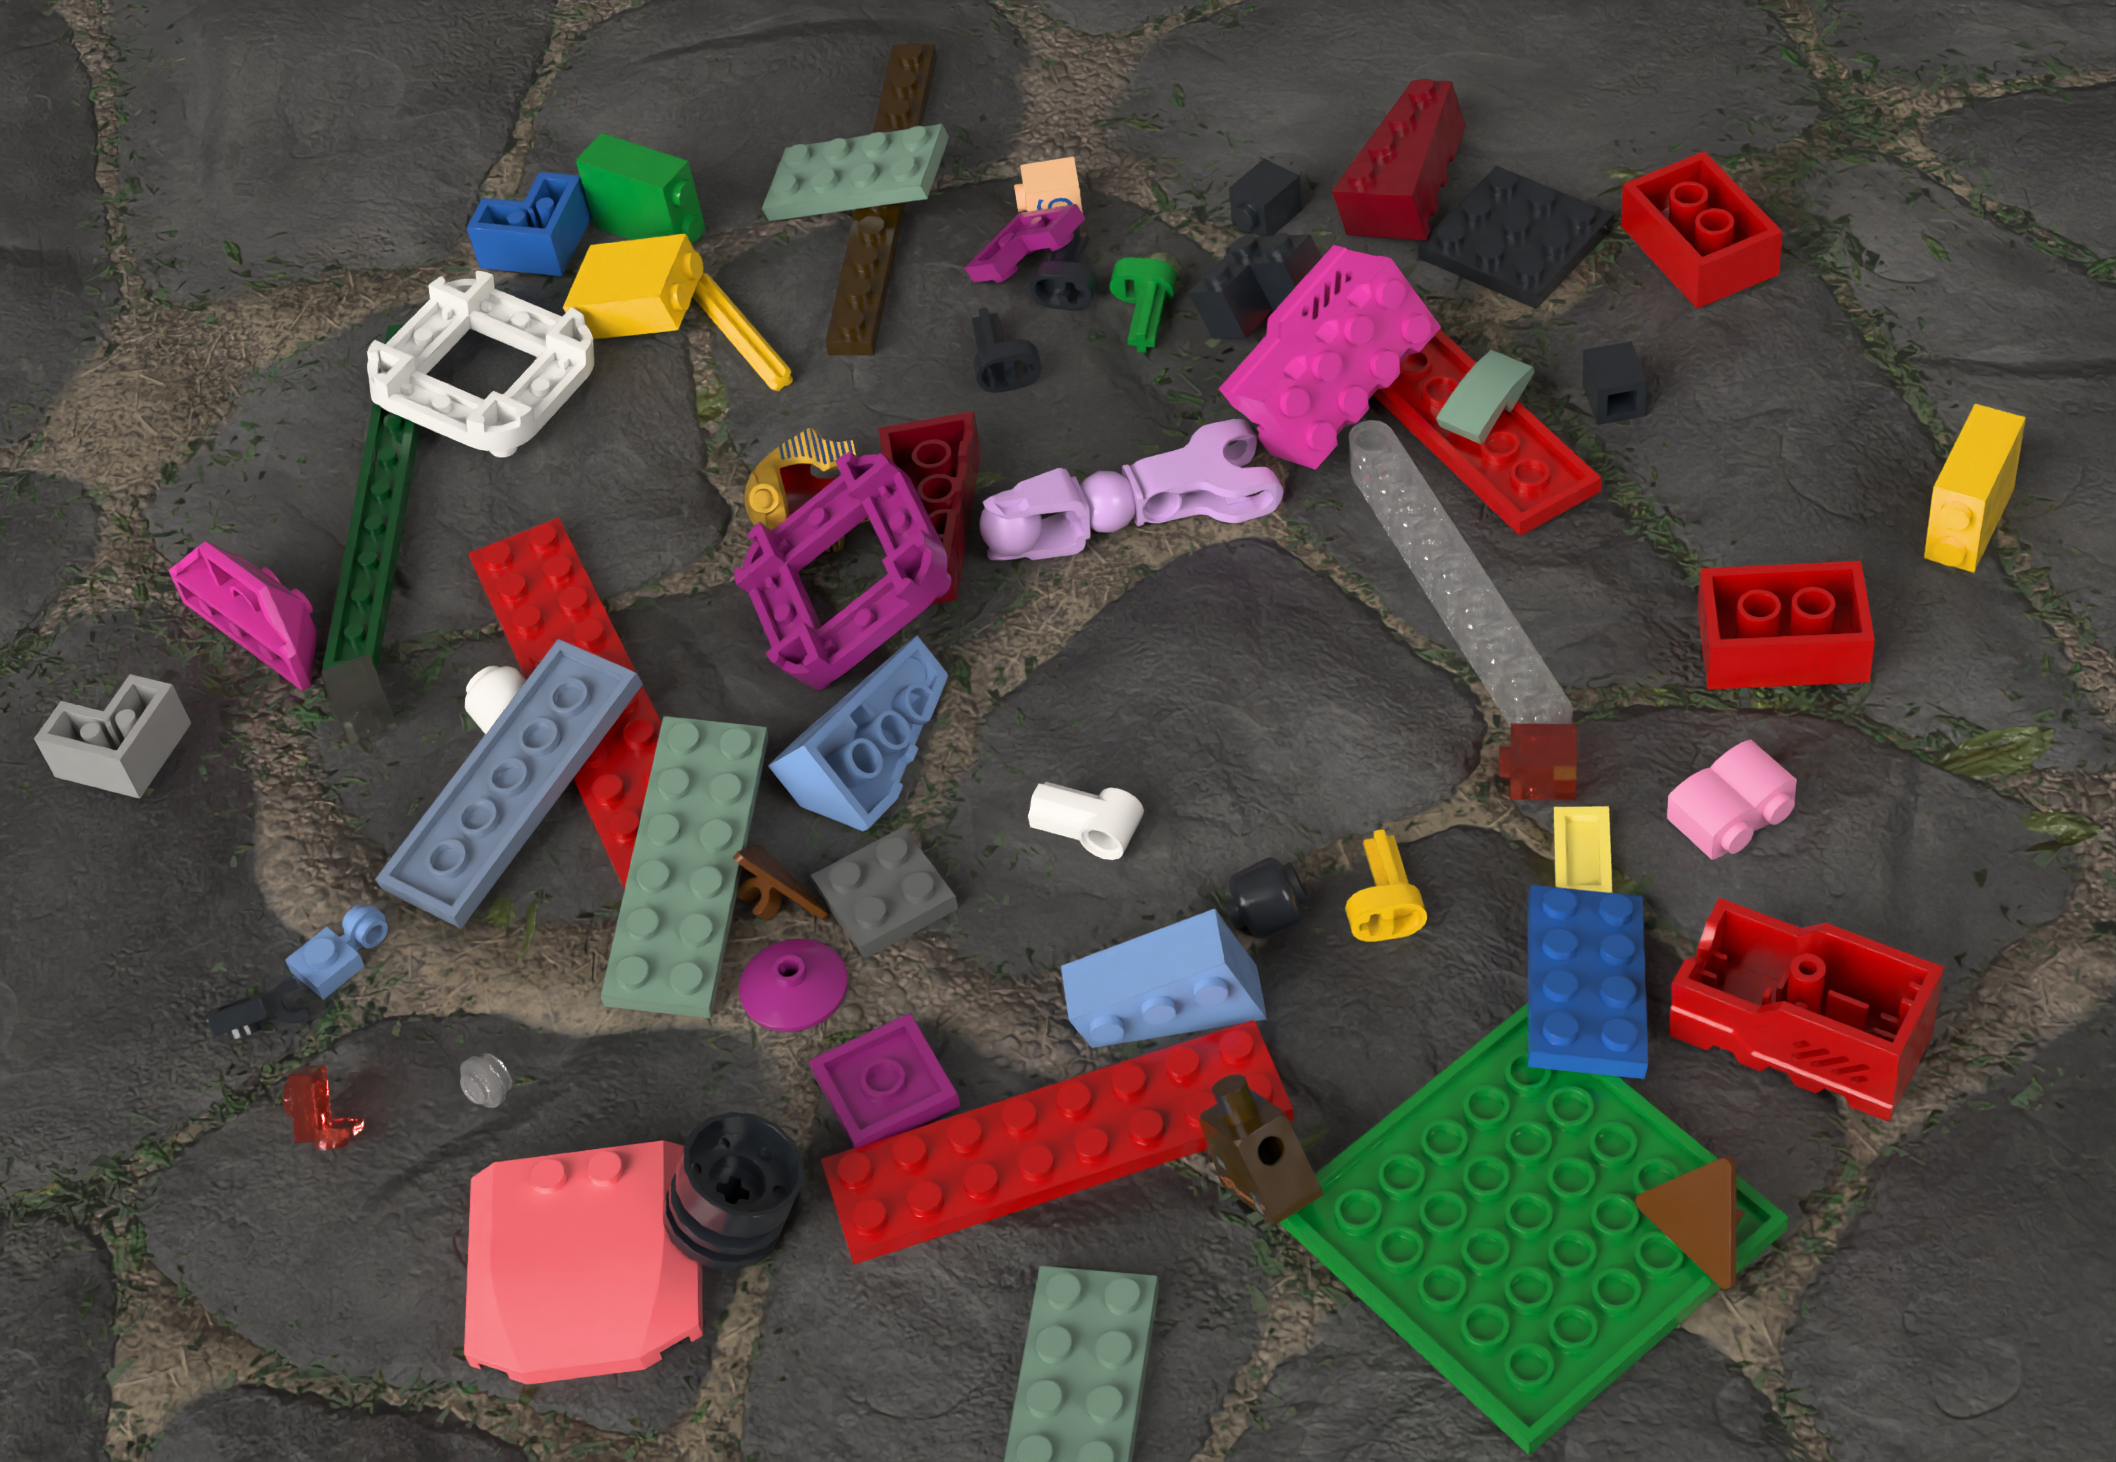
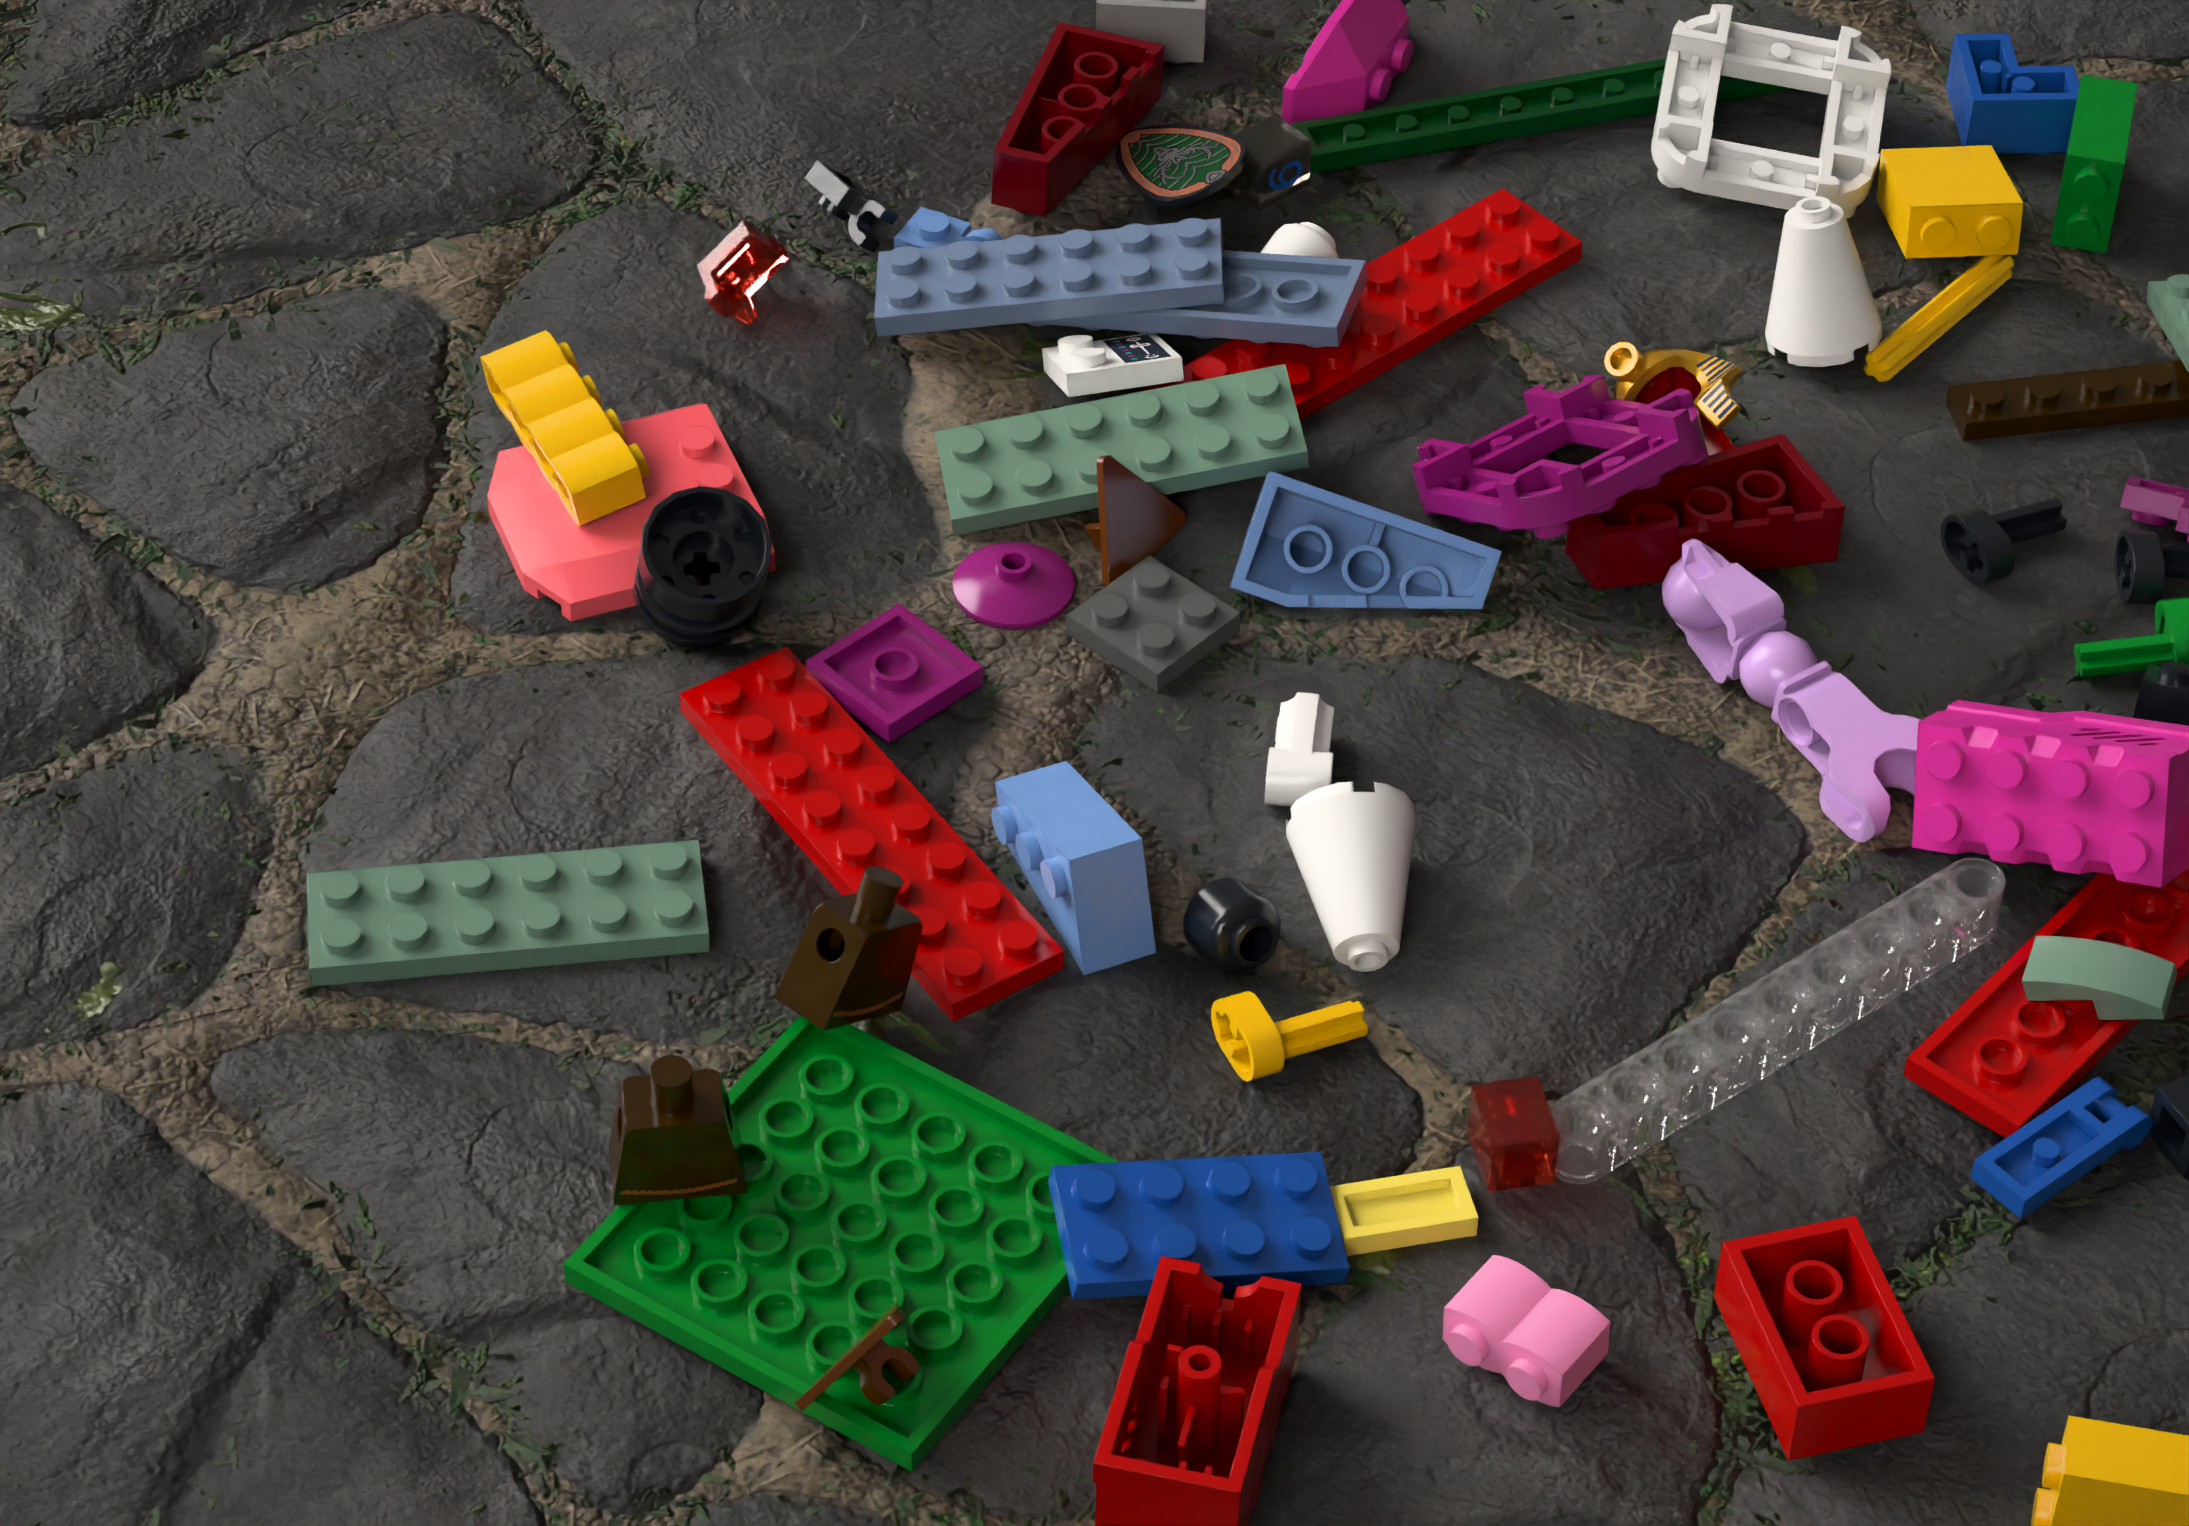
camera: 65 degrees right, 5 degrees down
clear plate [460,1053,512,1108] -> none
none -> yellow brick [480,330,649,526]
none -> dark brown torso [609,1055,747,1205]
none -> sand blue plate [874,218,1225,337]
none -> dark red wedge [991,22,1165,216]
none -> white plate [1042,334,1184,397]
none -> shield [1115,124,1249,207]
none -> white cone [1286,781,1416,972]
none -> white cone [1765,197,1882,367]
none -> blue plate [1970,1077,2153,1219]

